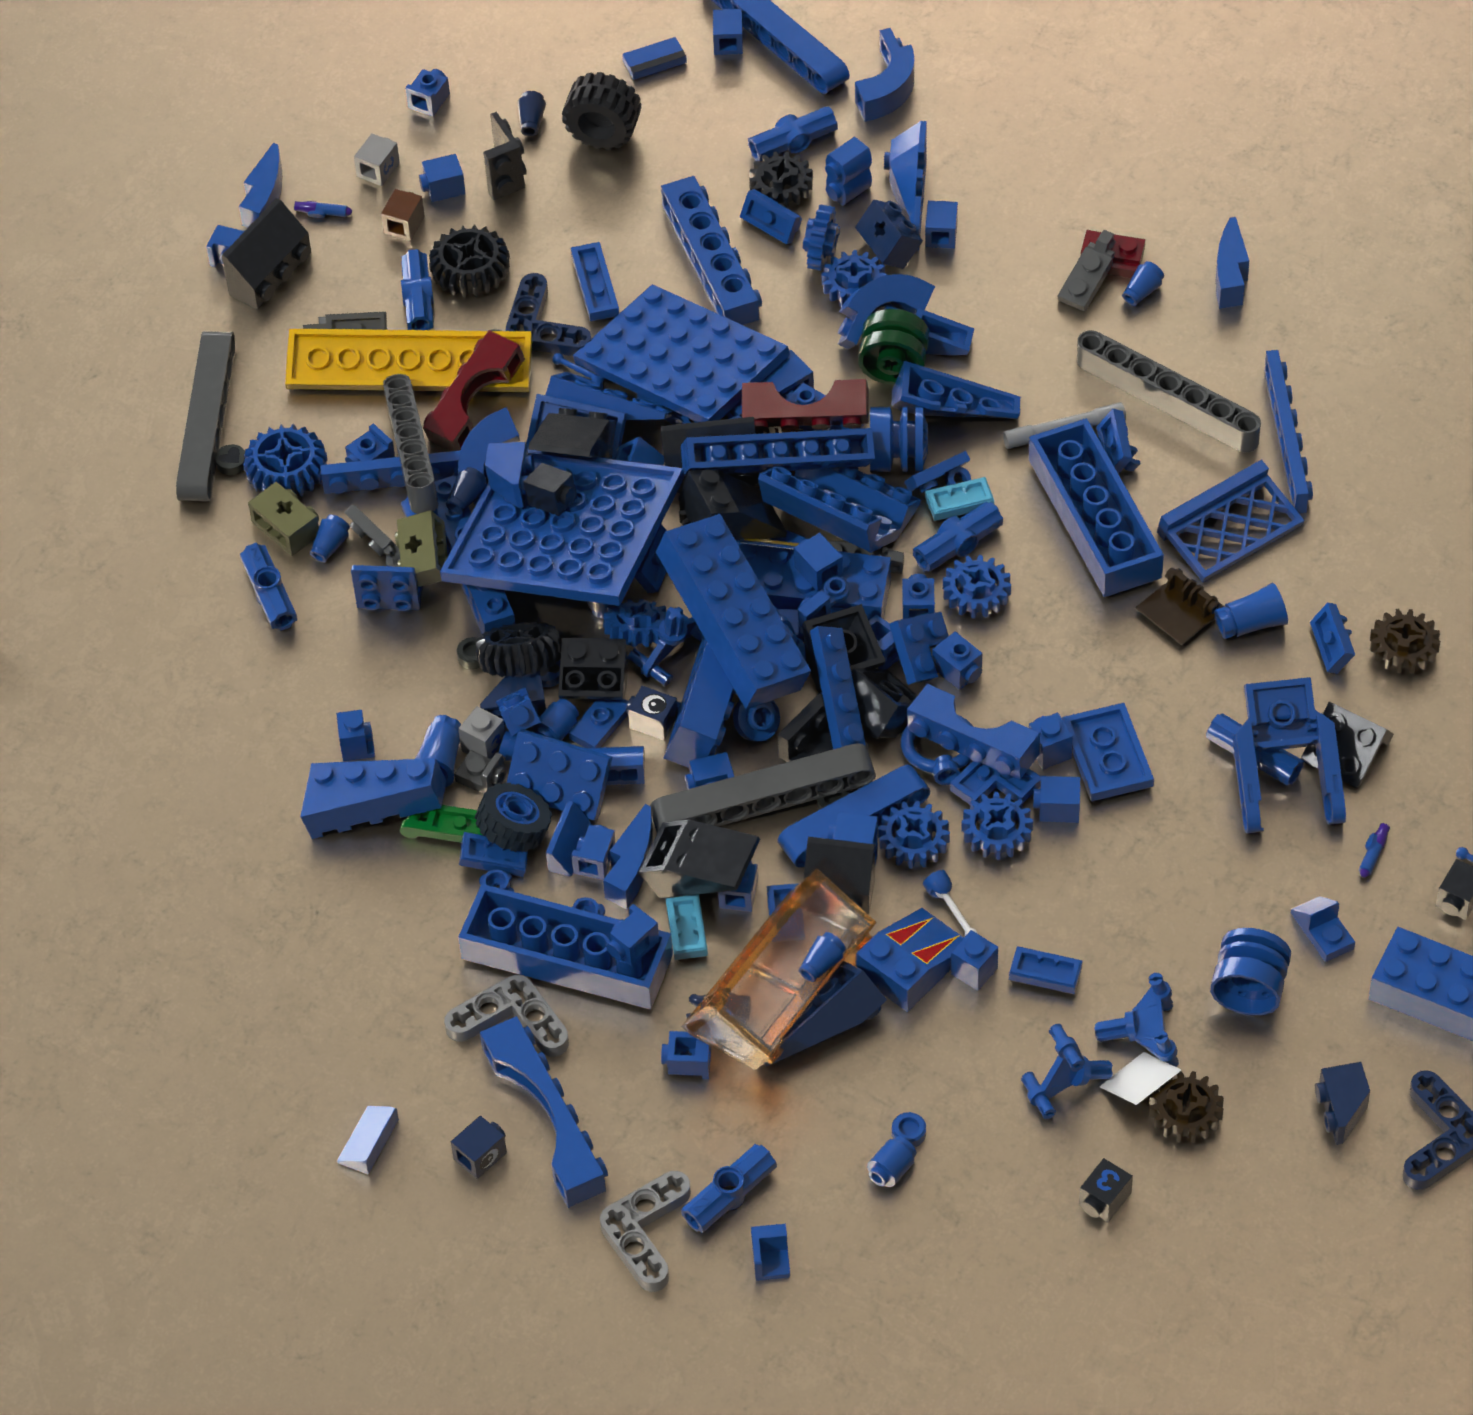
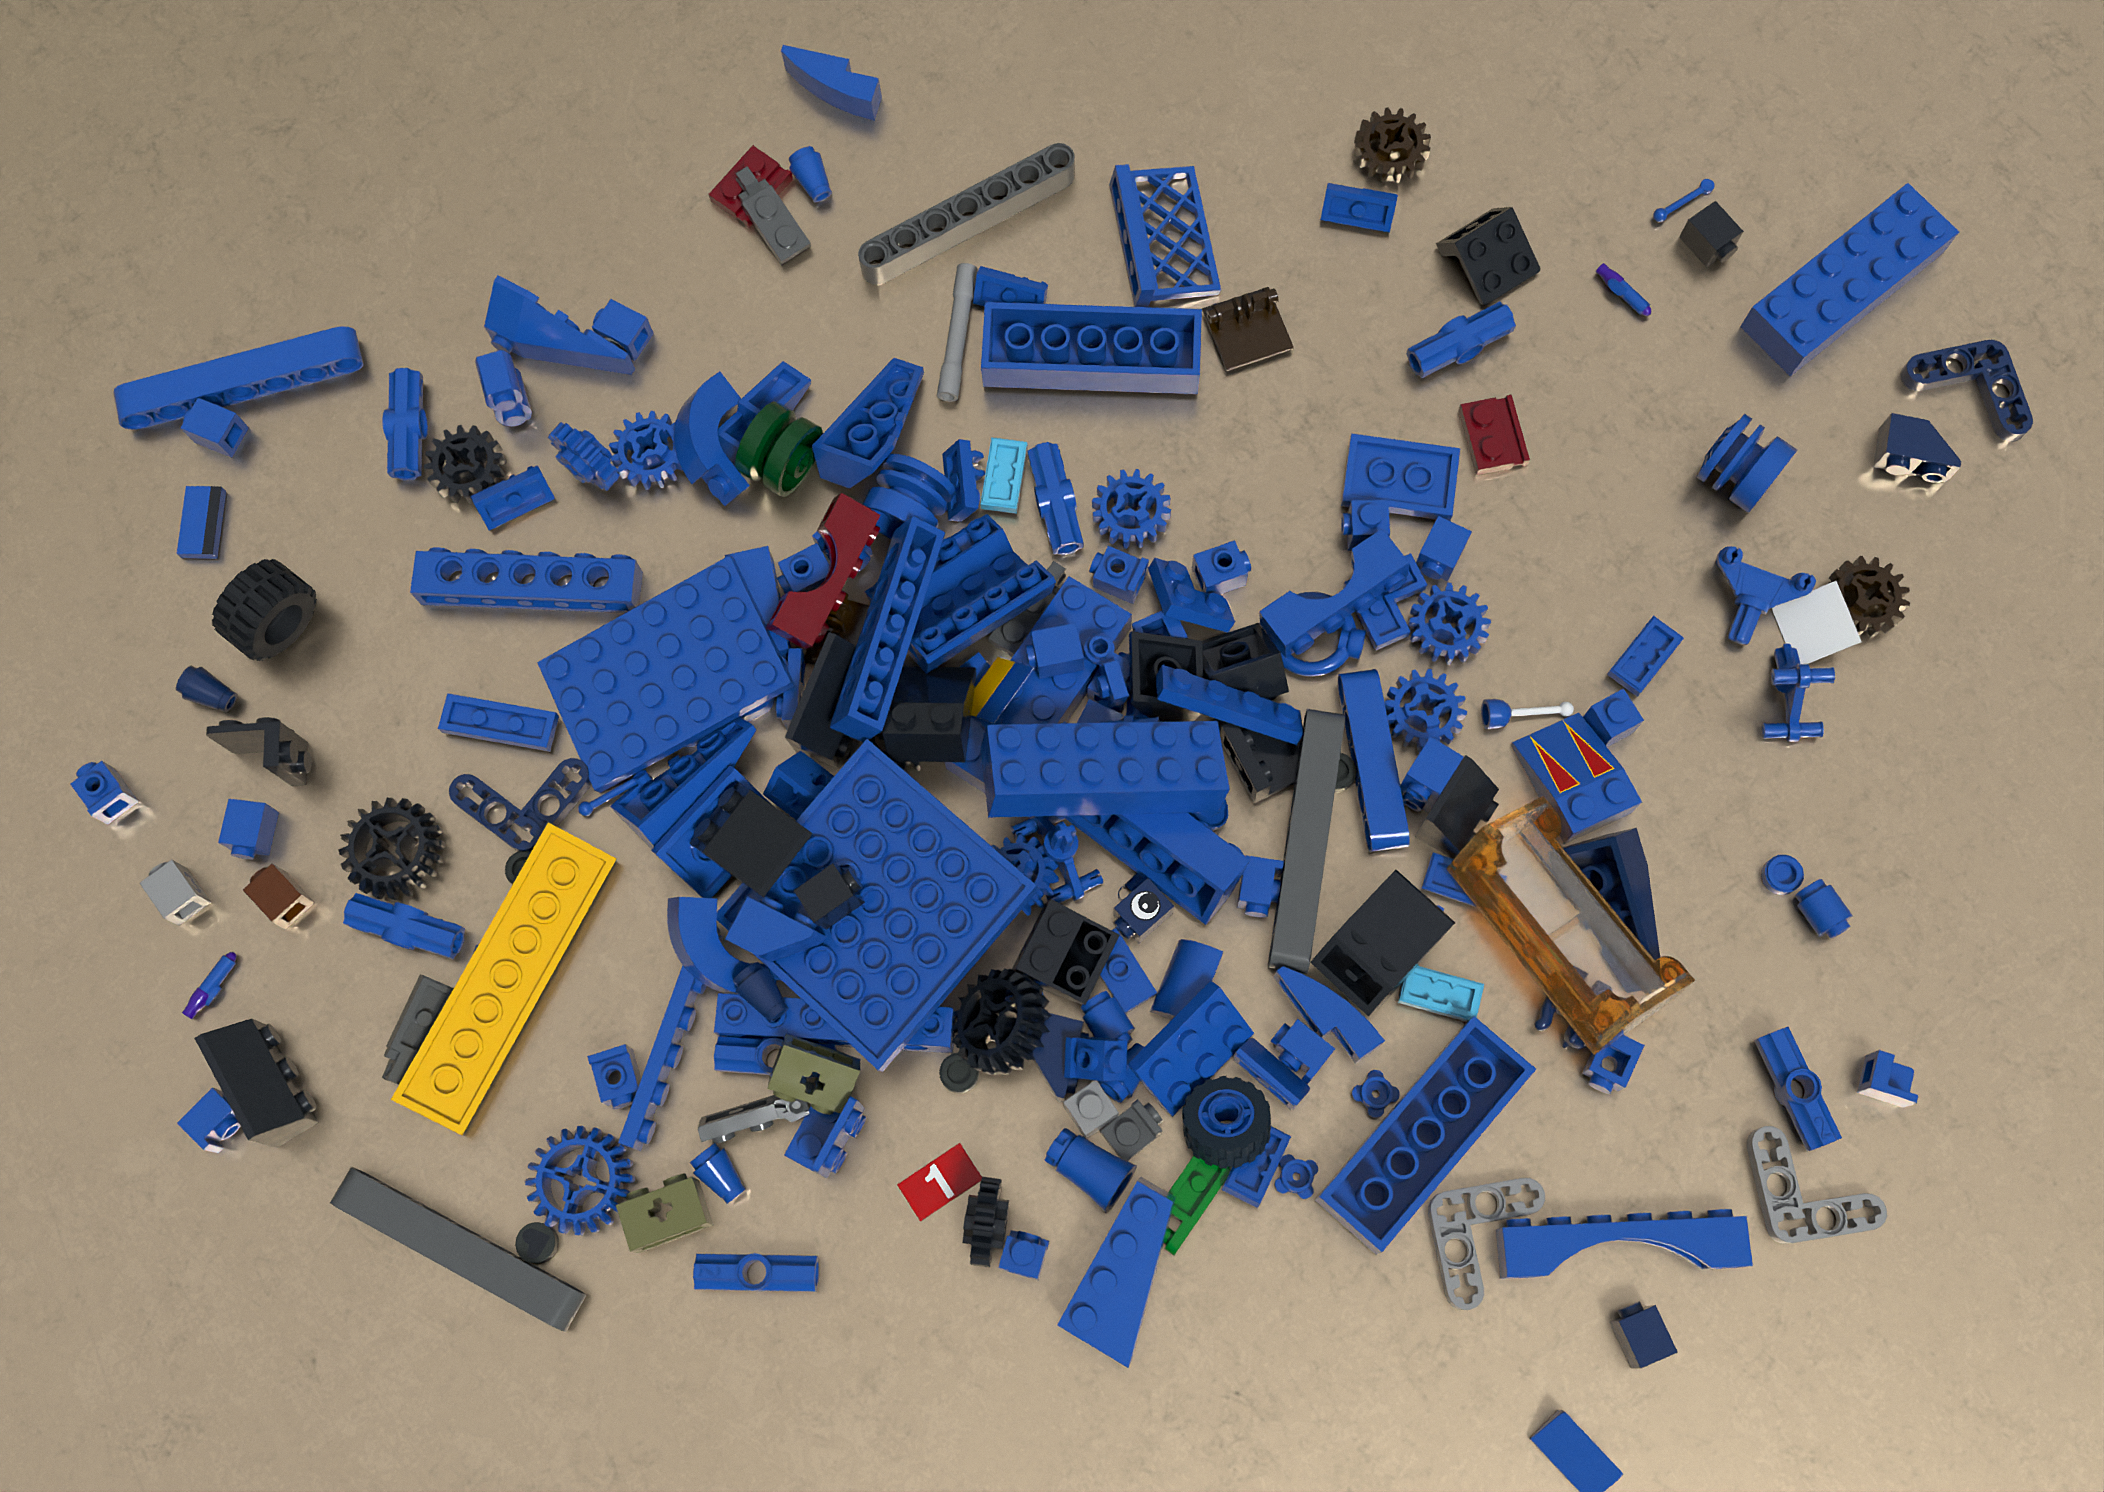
camera: 65 degrees left, 20 degrees up
blue slope [239,143,283,228] -> none
dark grey beam [383,374,439,514] -> none
dark red arch [423,330,525,451] -> none
blue brick [606,904,659,967] -> none
blue cone [798,932,846,982] -> none
blue arch [855,28,914,122] -> none
dark blue brick [855,199,923,269] -> none
black brick [1079,1158,1133,1222] -> none
blue plant [1214,582,1288,639] -> none
blue plate [1232,677,1346,834] -> none
blue plate [1264,350,1313,514] -> none
blue slope [1291,896,1355,963] -> none
none -> red sticker [897,1143,982,1222]
none -> black gear [962,1176,1009,1267]
none -> dark red plate [1458,394,1530,475]

